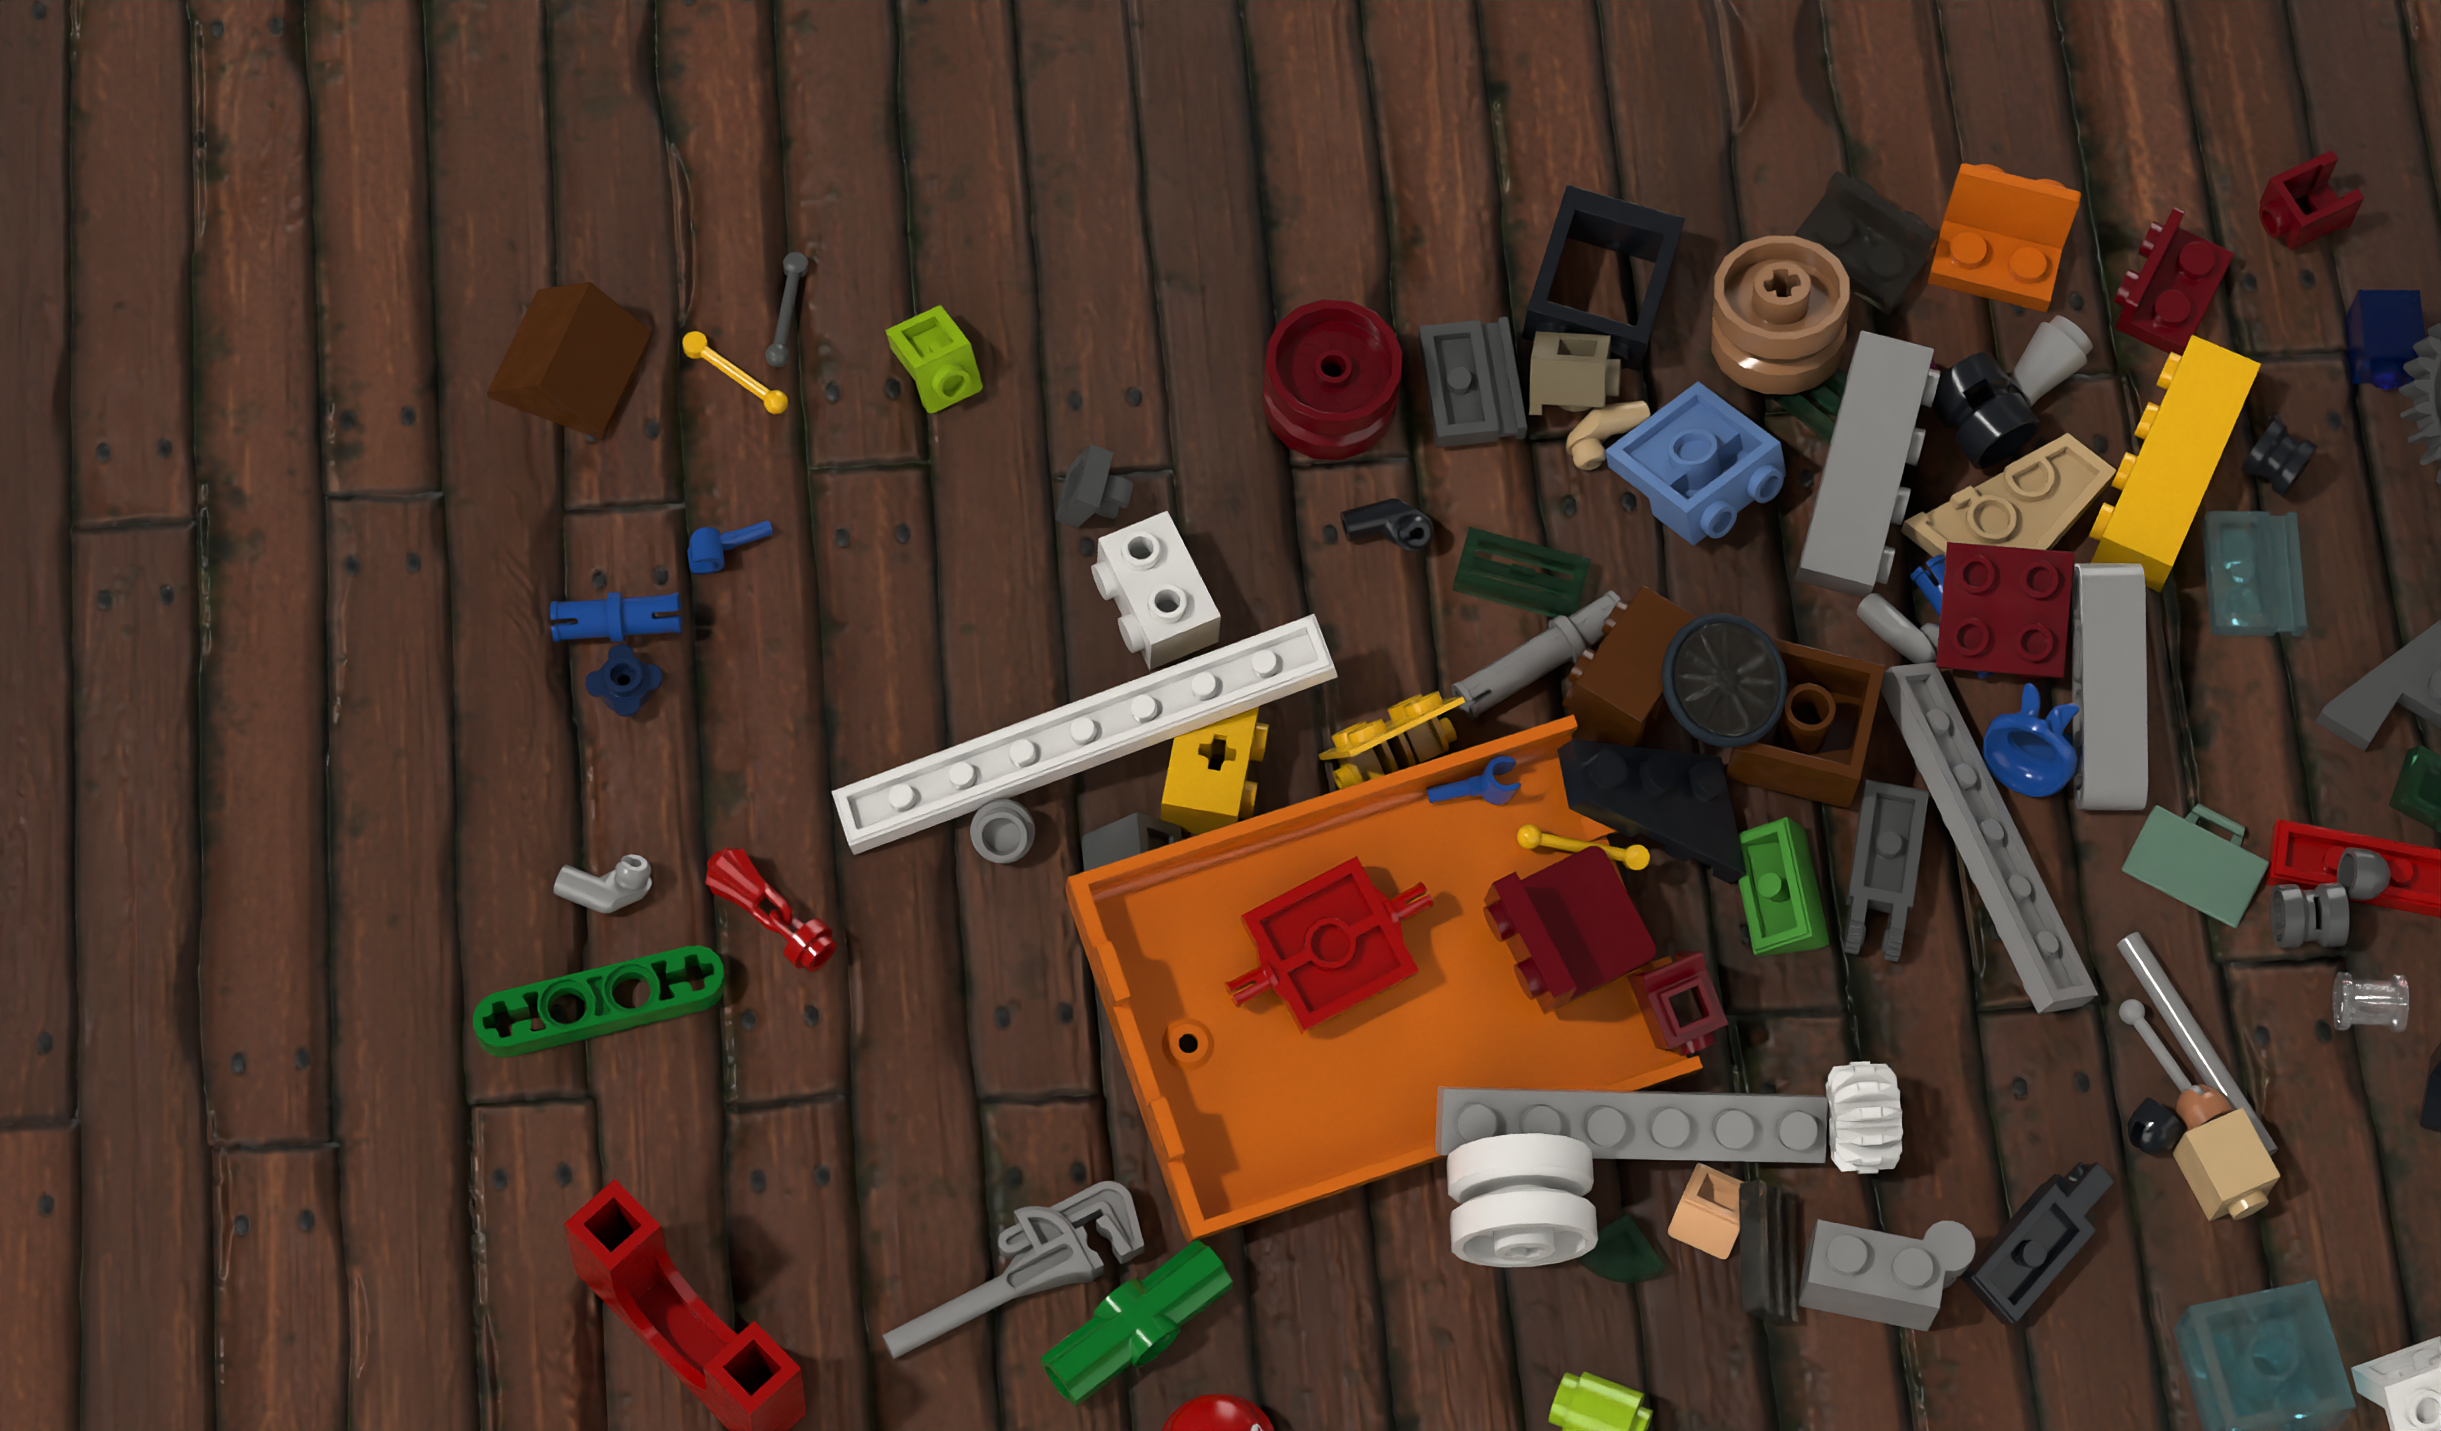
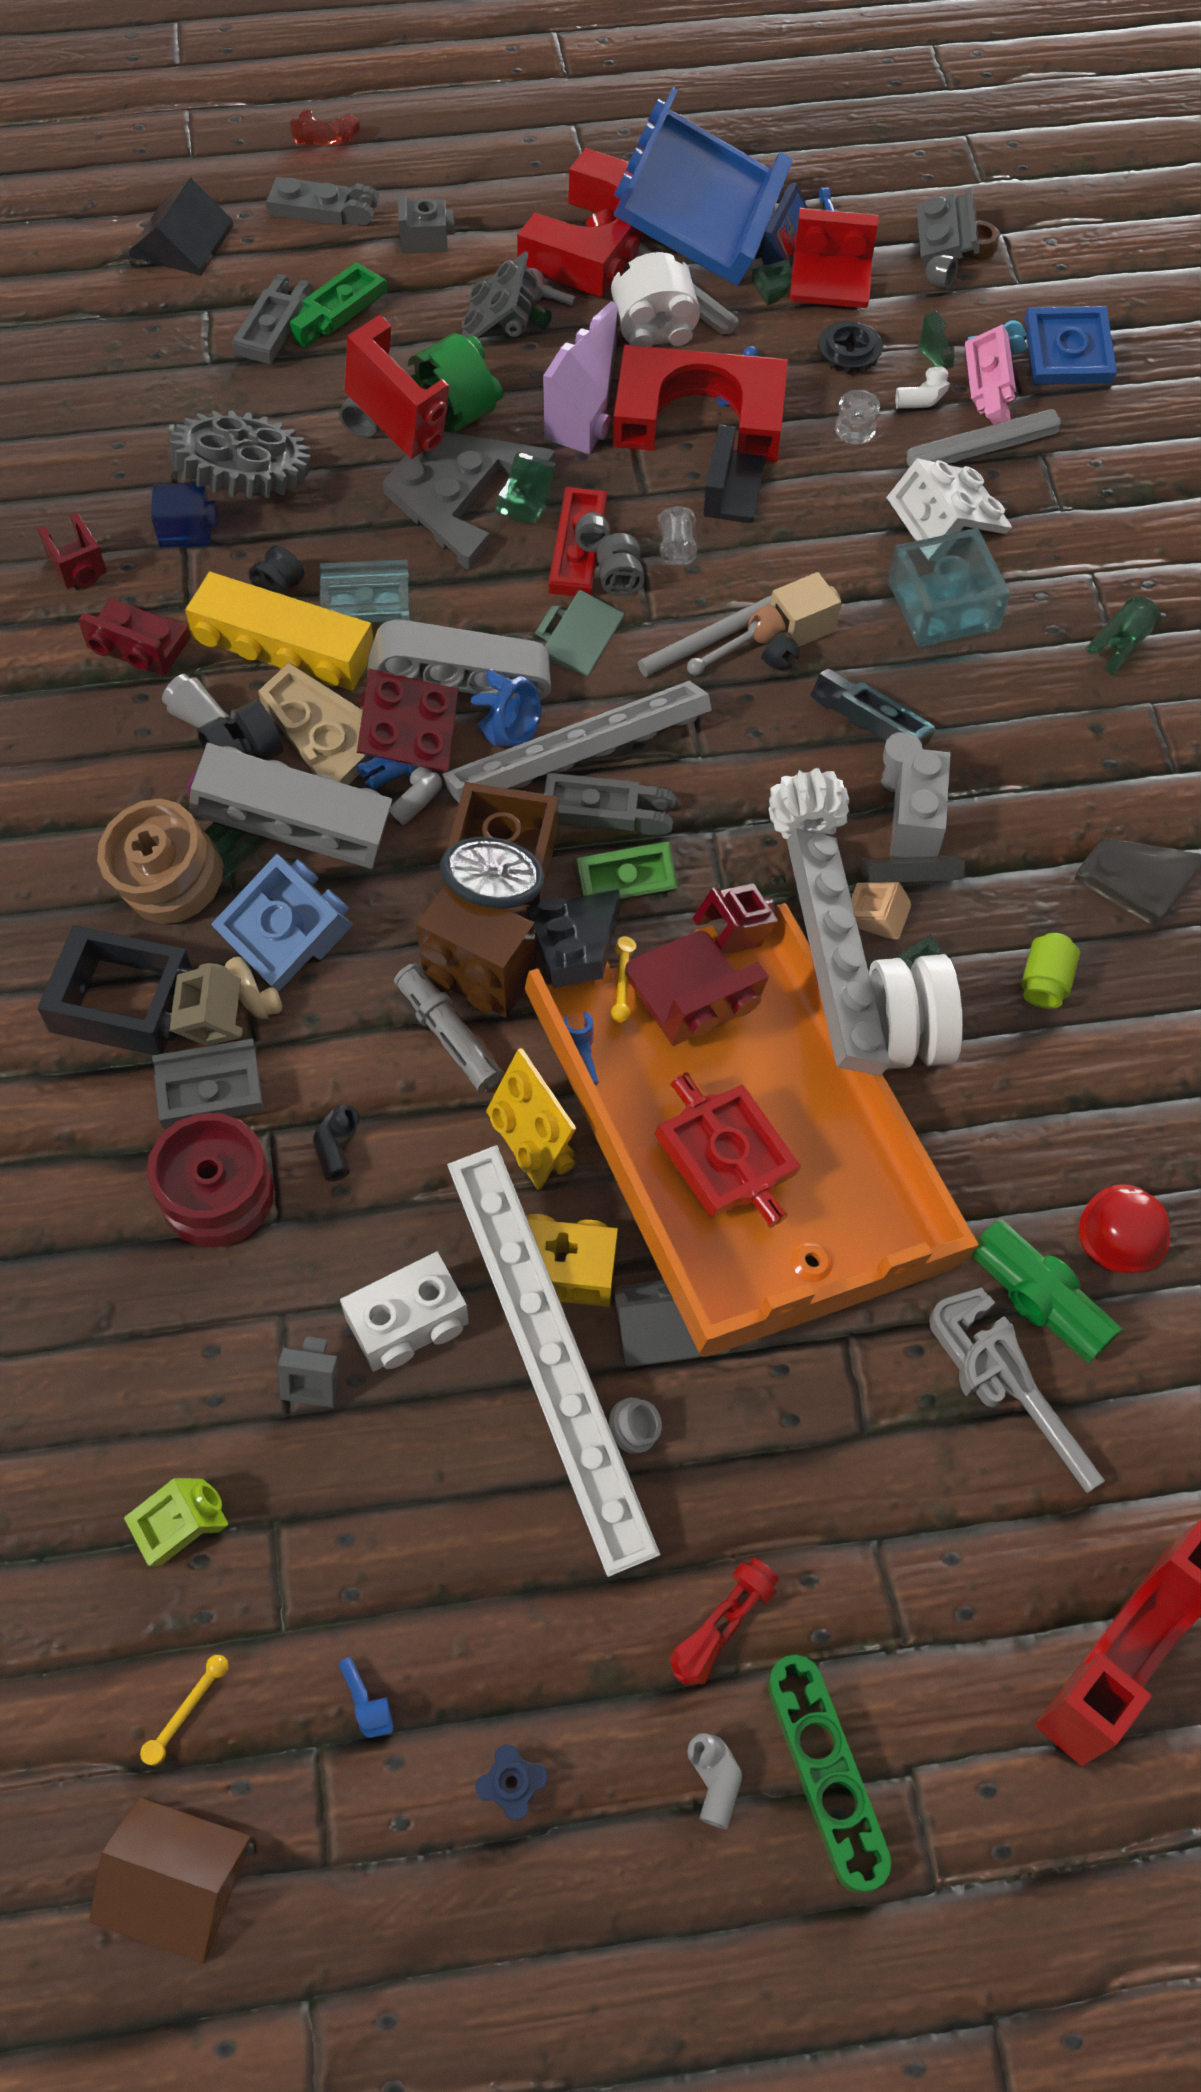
camera: 90 degrees left, 5 degrees down
blue pin [550,592,683,643] -> none
dark grey hinge [765,252,808,368] -> none
clear green tile [1452,527,1591,618] -> none
clear smoke bracket [1793,171,1938,315] -> none
orange bracket [1927,163,2081,313] -> none

